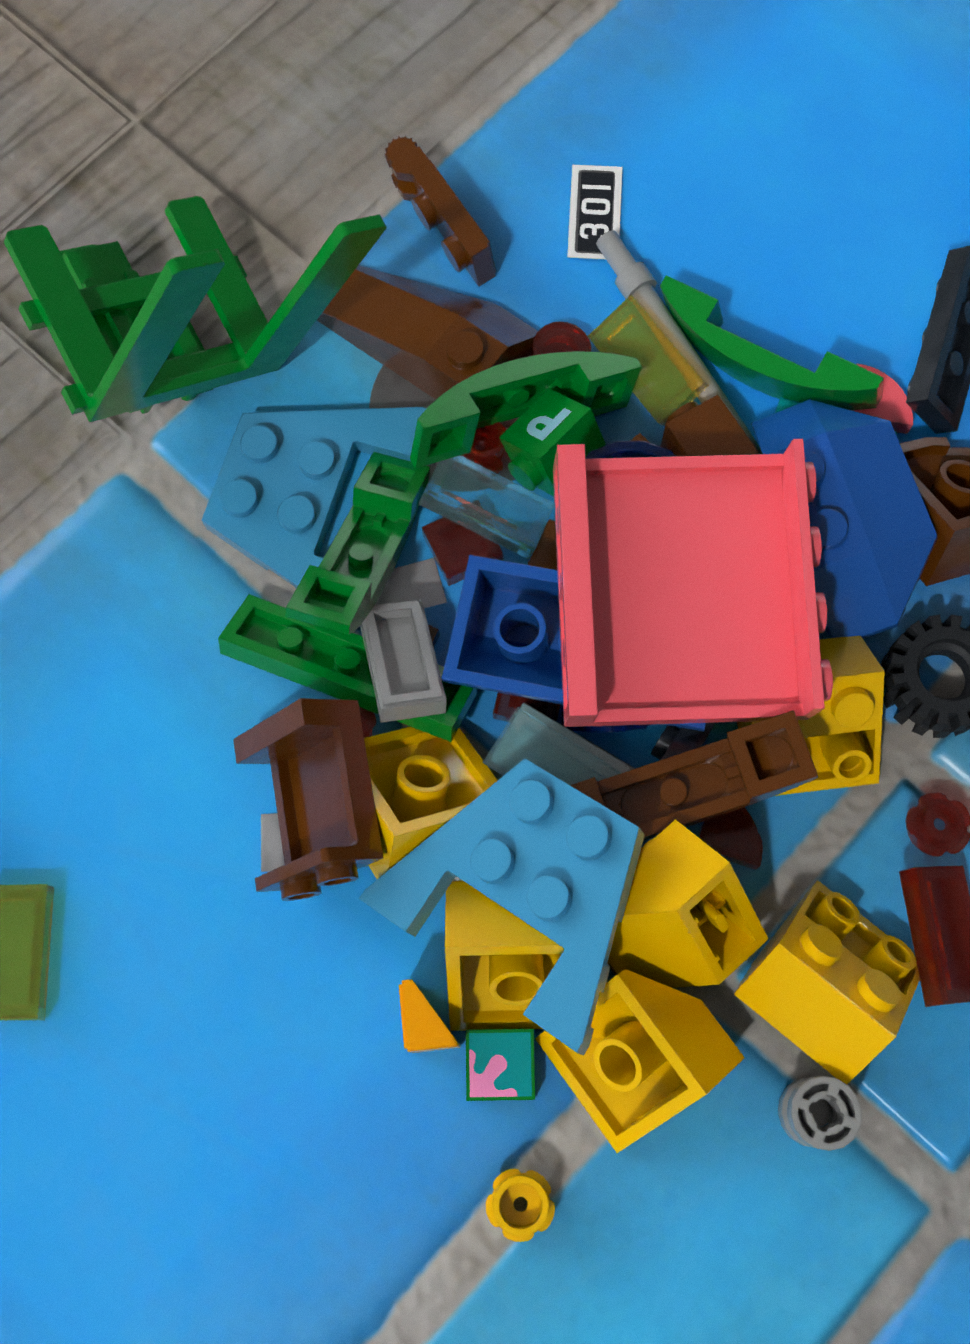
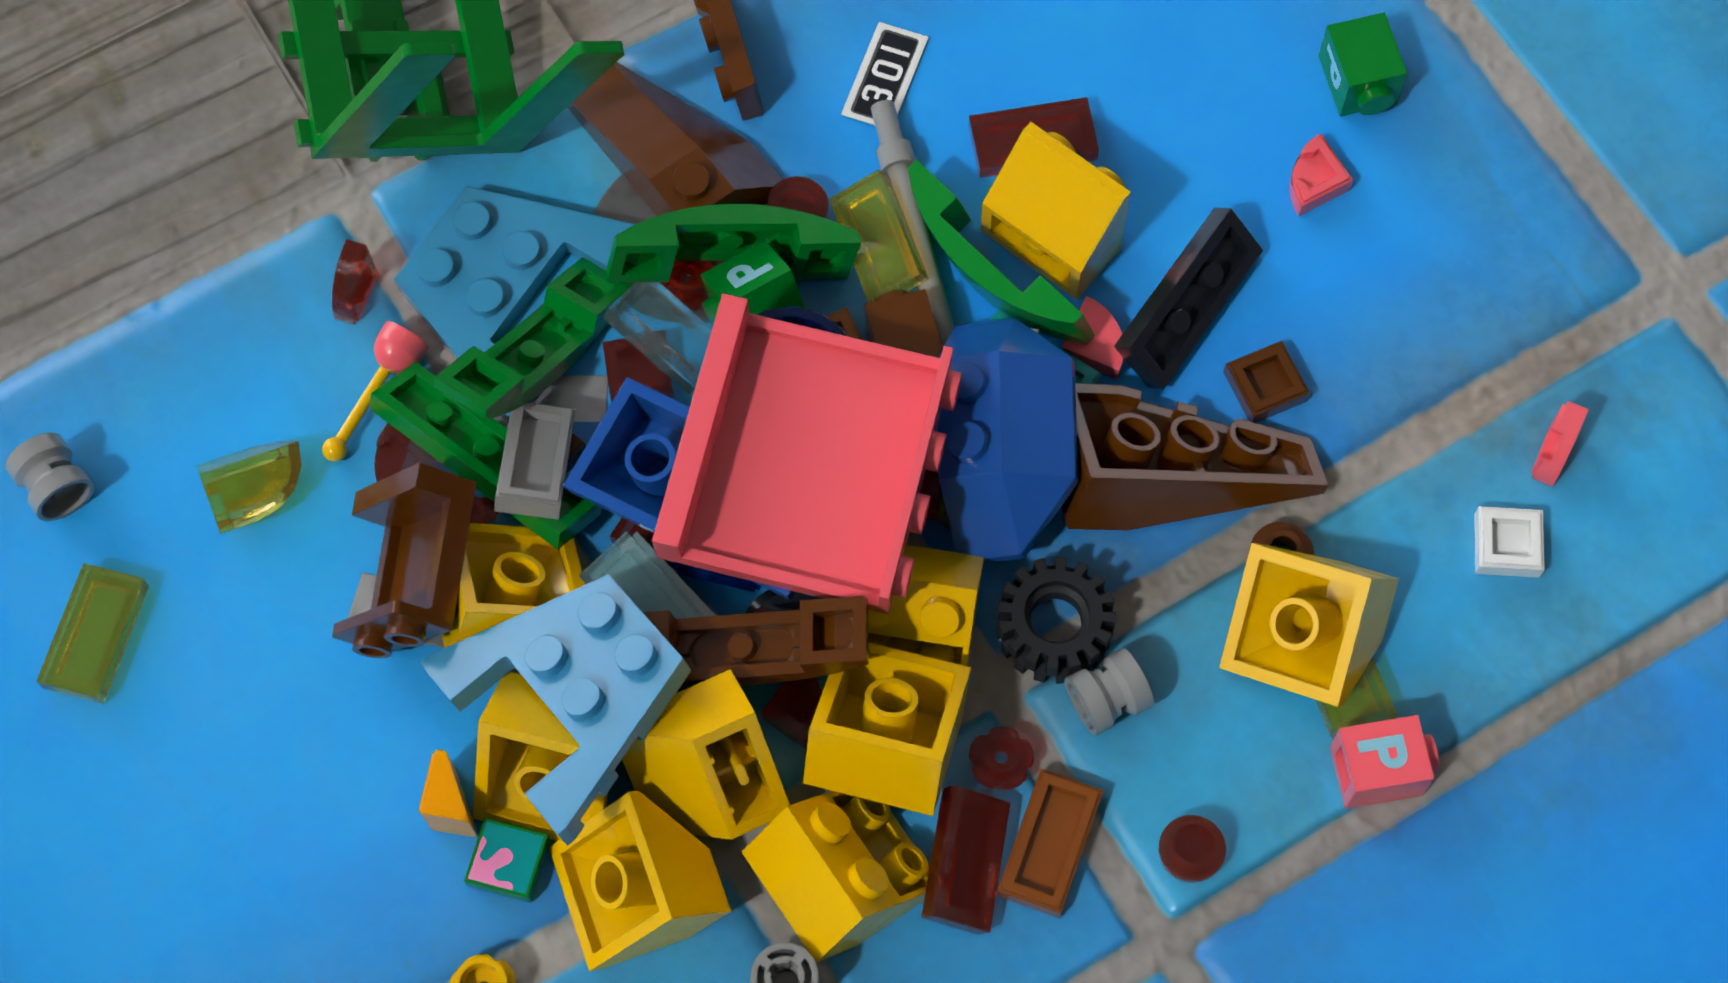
camera: 15 degrees right, 5 degrees down
none -> clear yellow brick [197,440,302,534]
none -> hinge [322,321,429,462]
none -> clear red tile [332,239,379,325]
none -> clear red tile [374,423,439,482]
none -> yellow brick [803,642,971,816]
none -> clear red tile [968,97,1099,178]
none -> yellow slope [981,122,1131,300]

